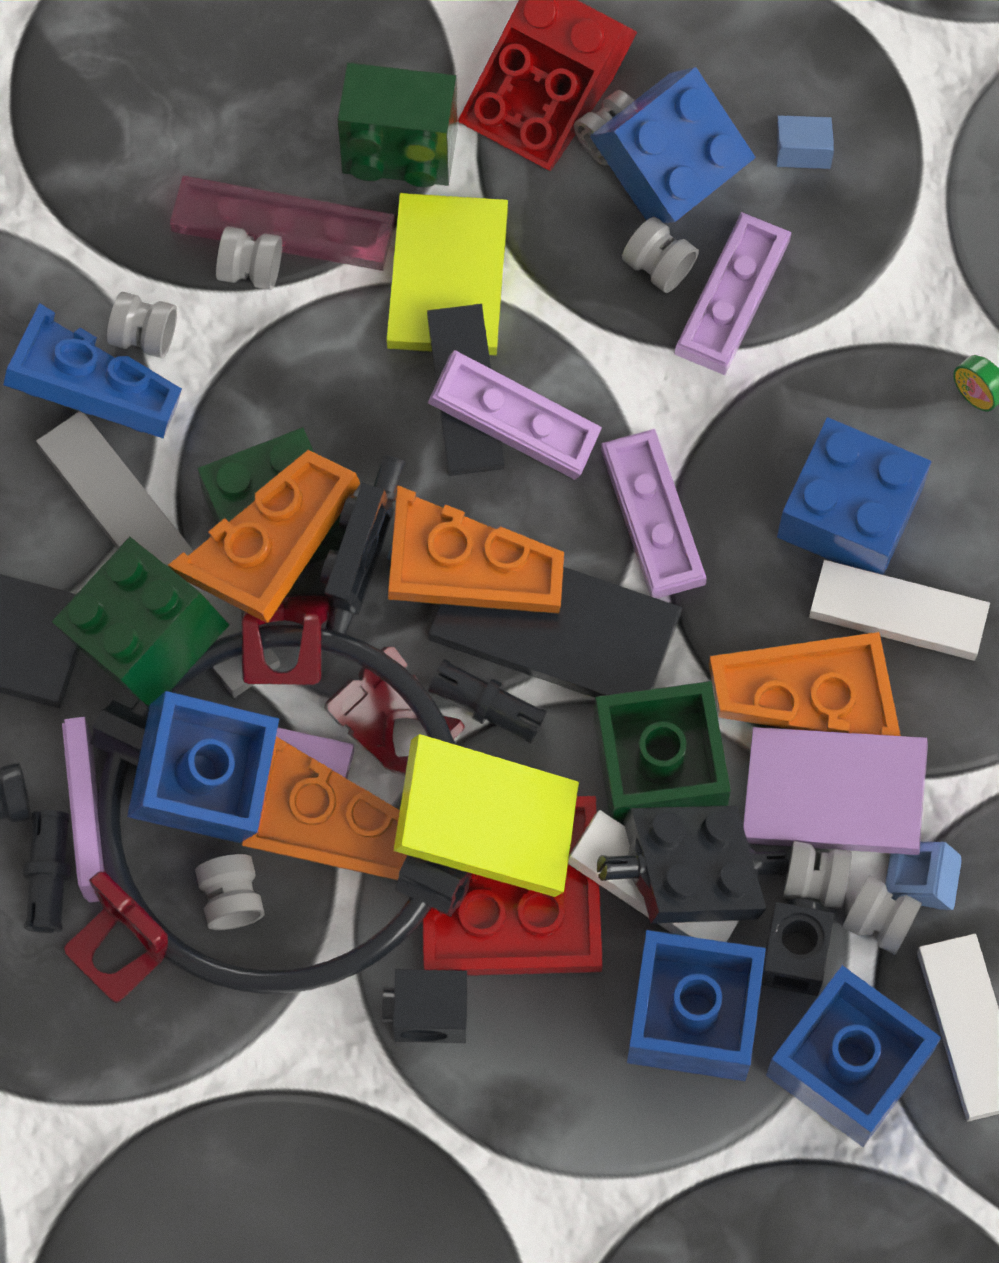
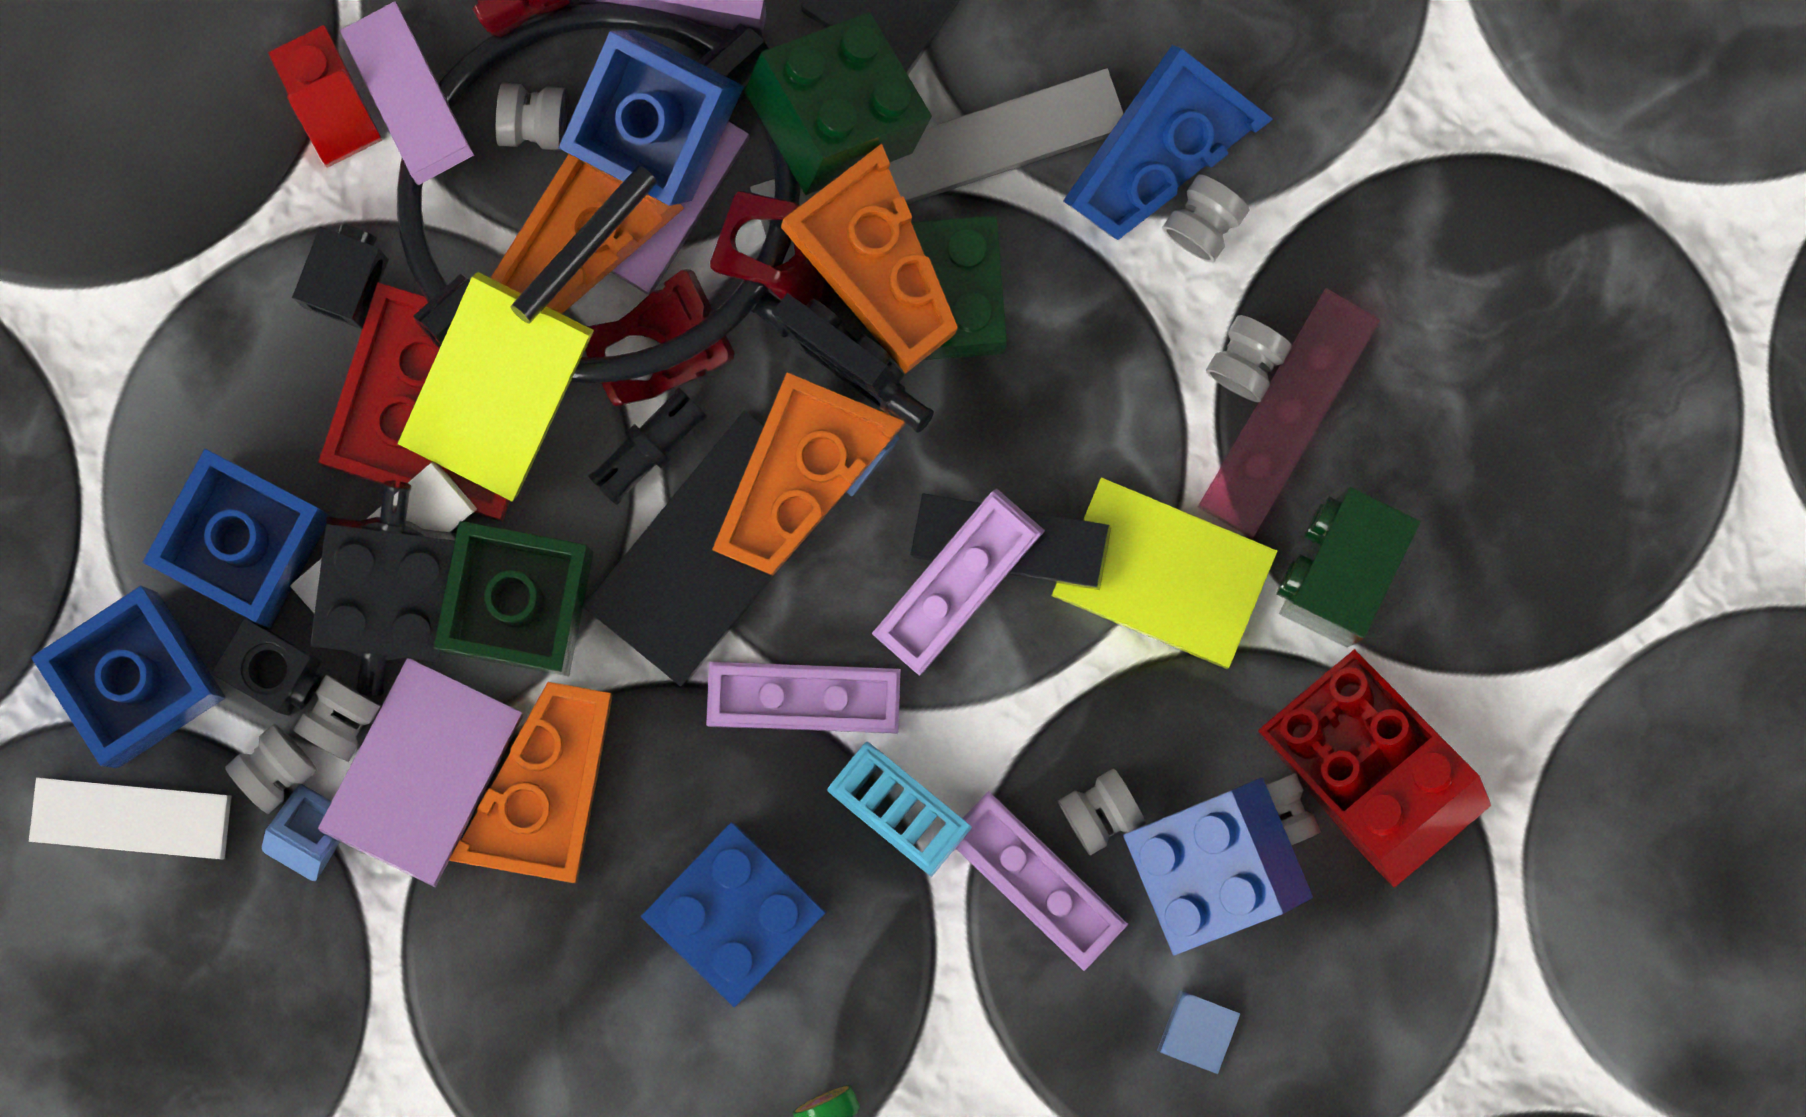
camera: 110 degrees right, 15 degrees up
white tile [809,560,990,661] -> none
none -> red slope [268,25,383,168]
none -> lavender tile [340,1,474,185]
none -> black bar [510,166,657,324]
none -> medium azure slope [827,742,972,877]

